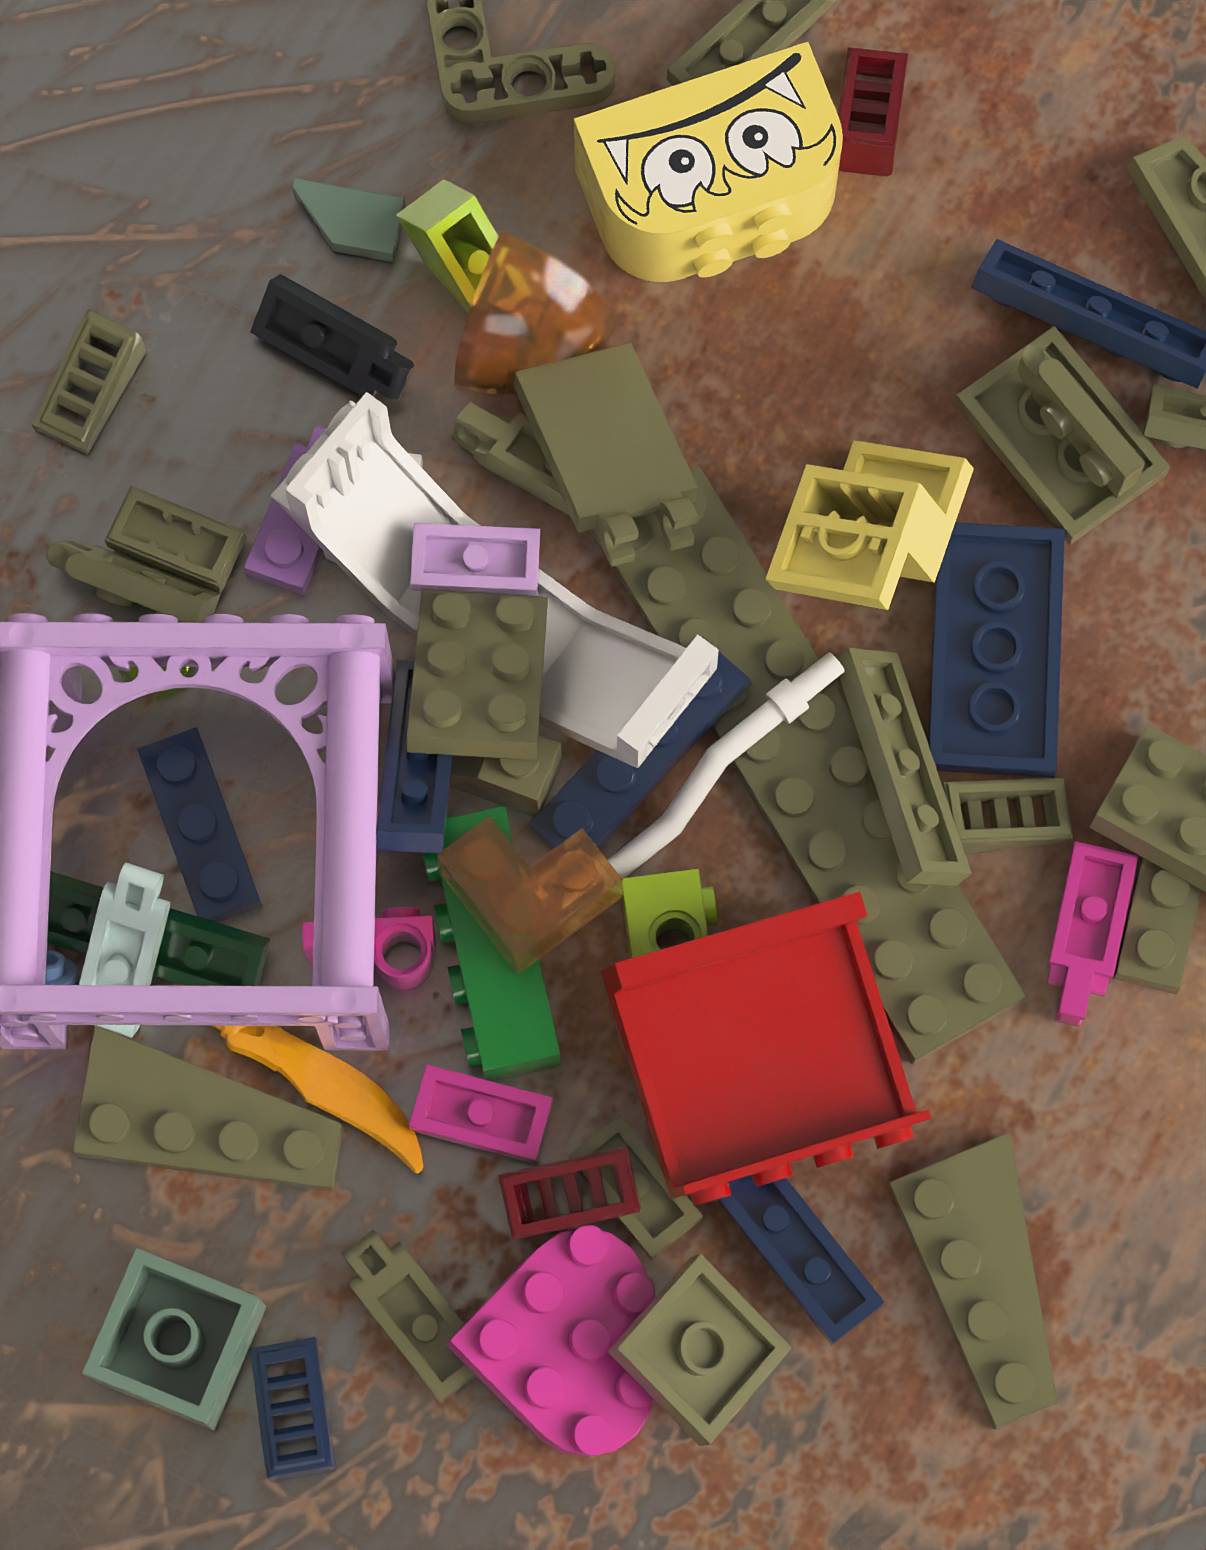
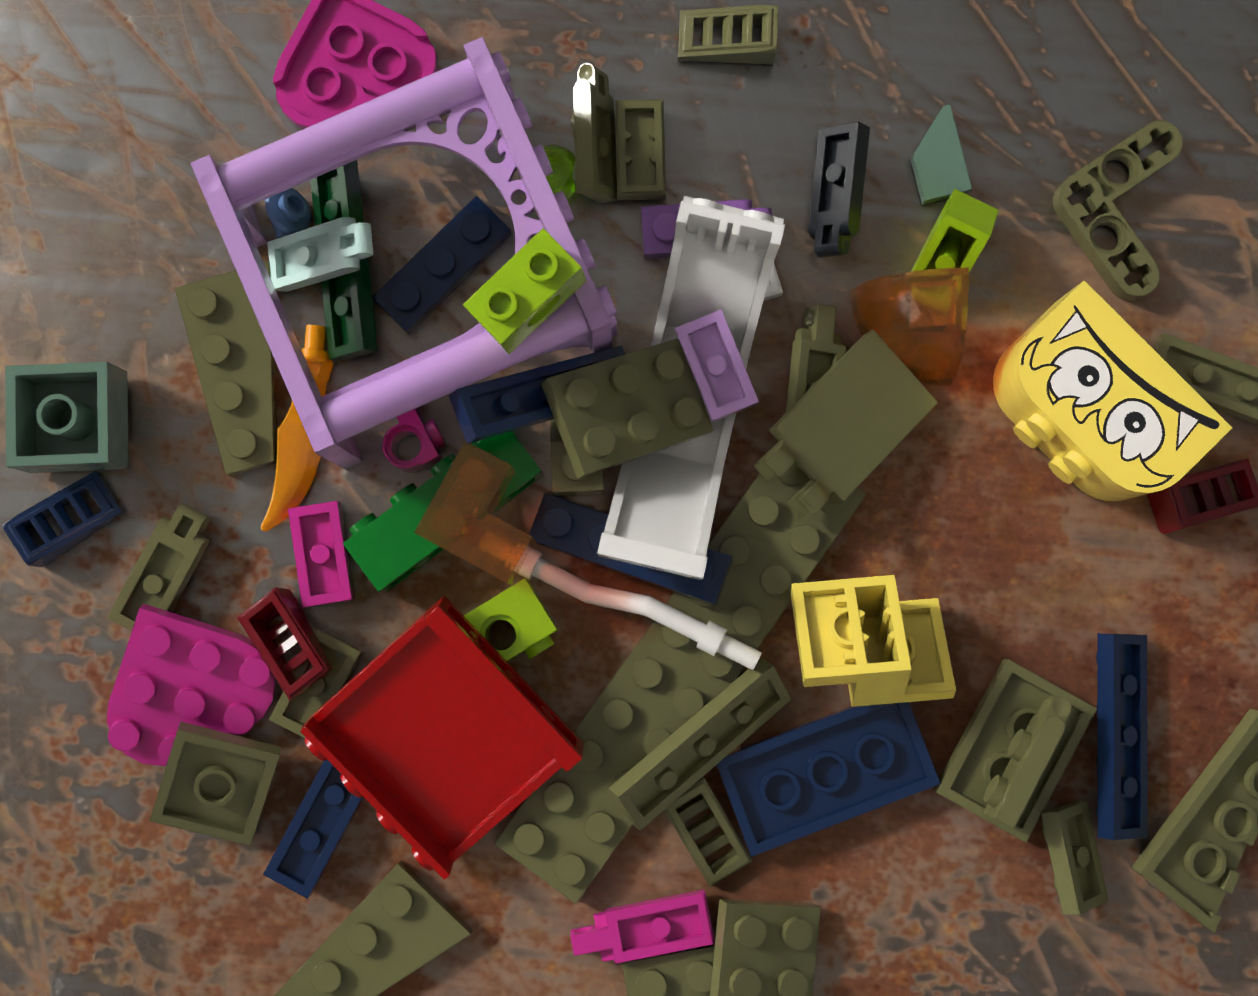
camera: 65 degrees right, 10 degrees up
none -> lime brick [463,228,587,354]

